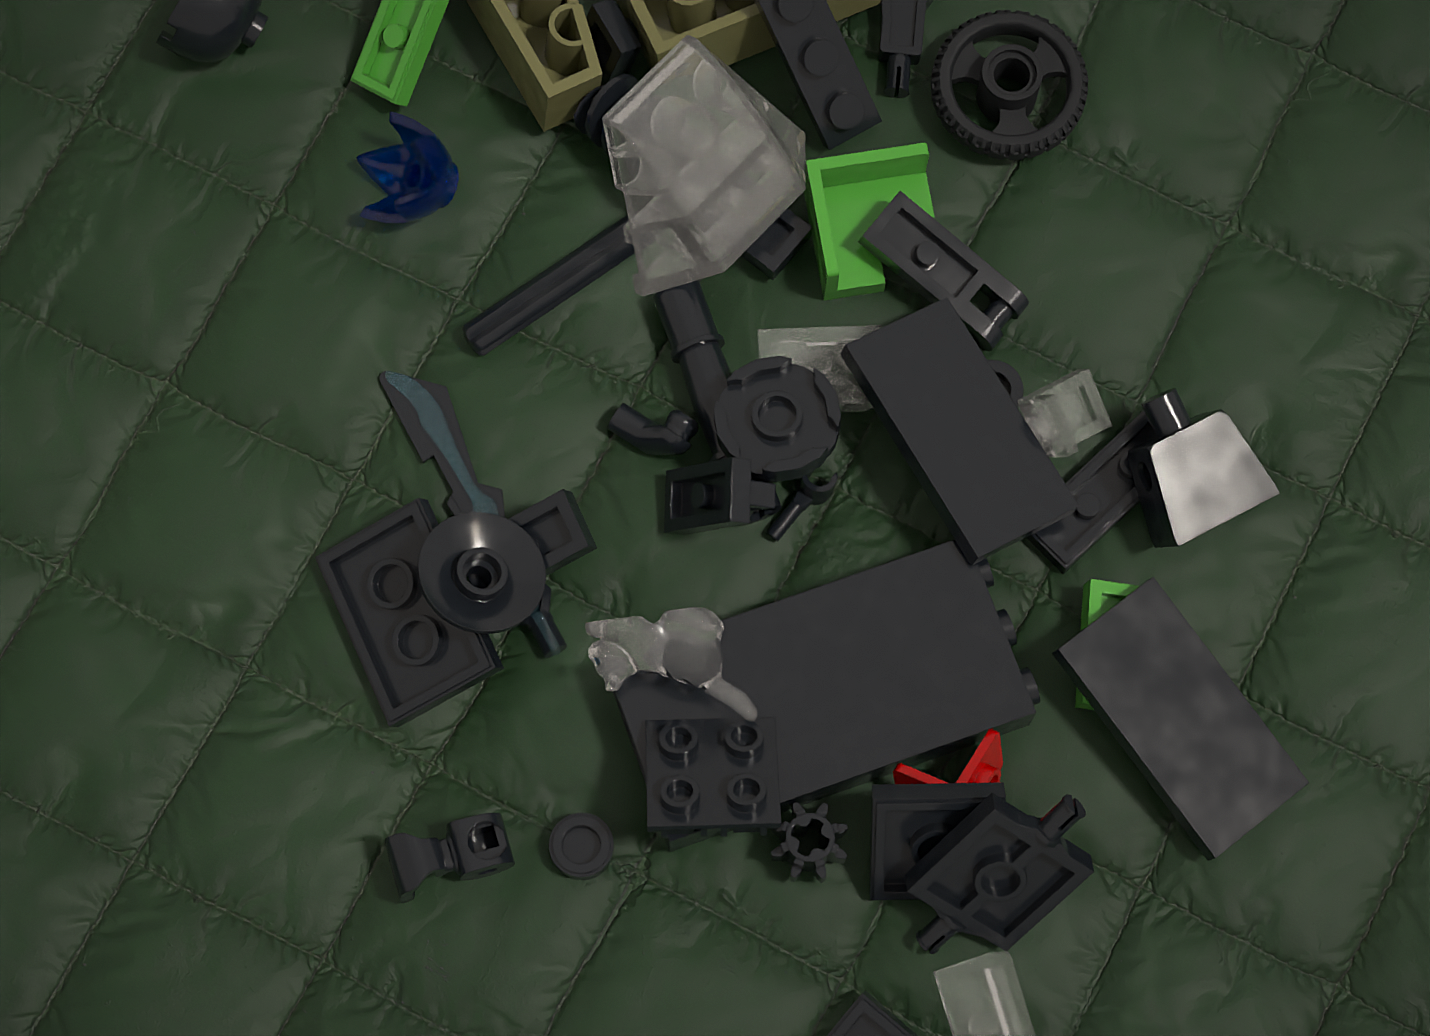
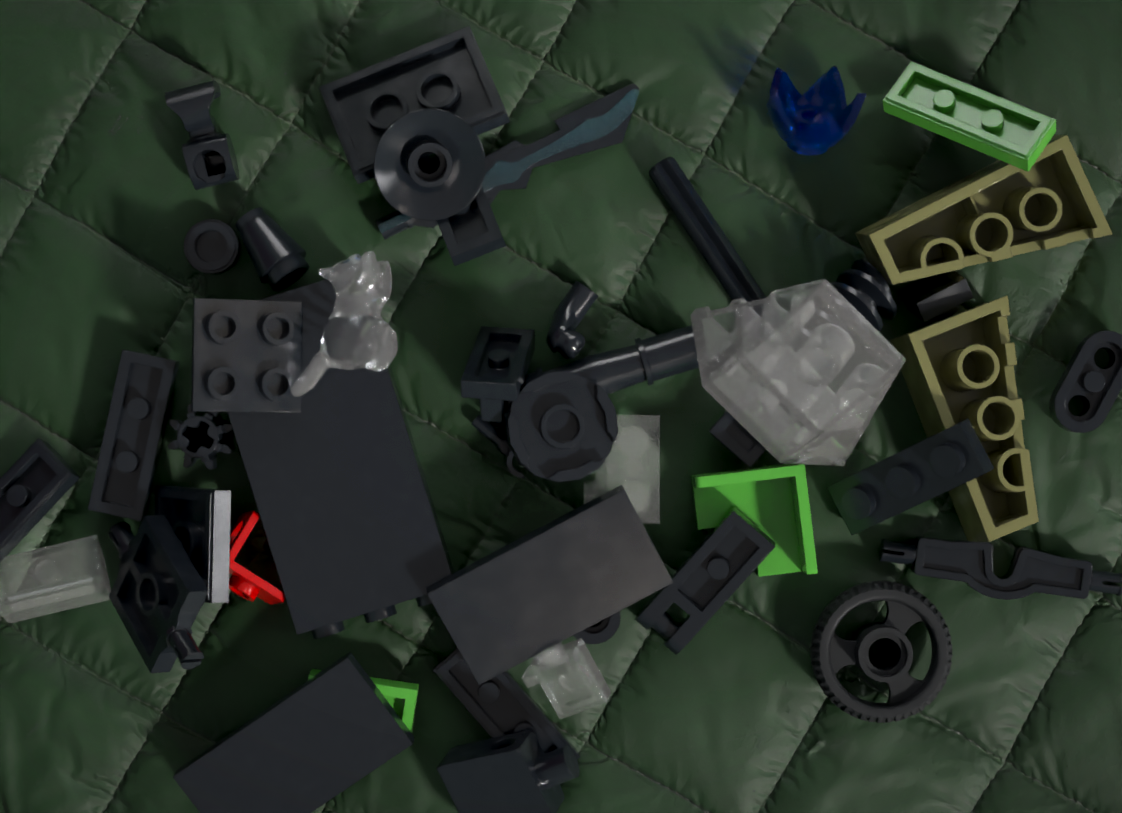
camera: 95 degrees right, 15 degrees up
none -> black plate [88,350,180,521]
none -> black cone [235,207,309,291]

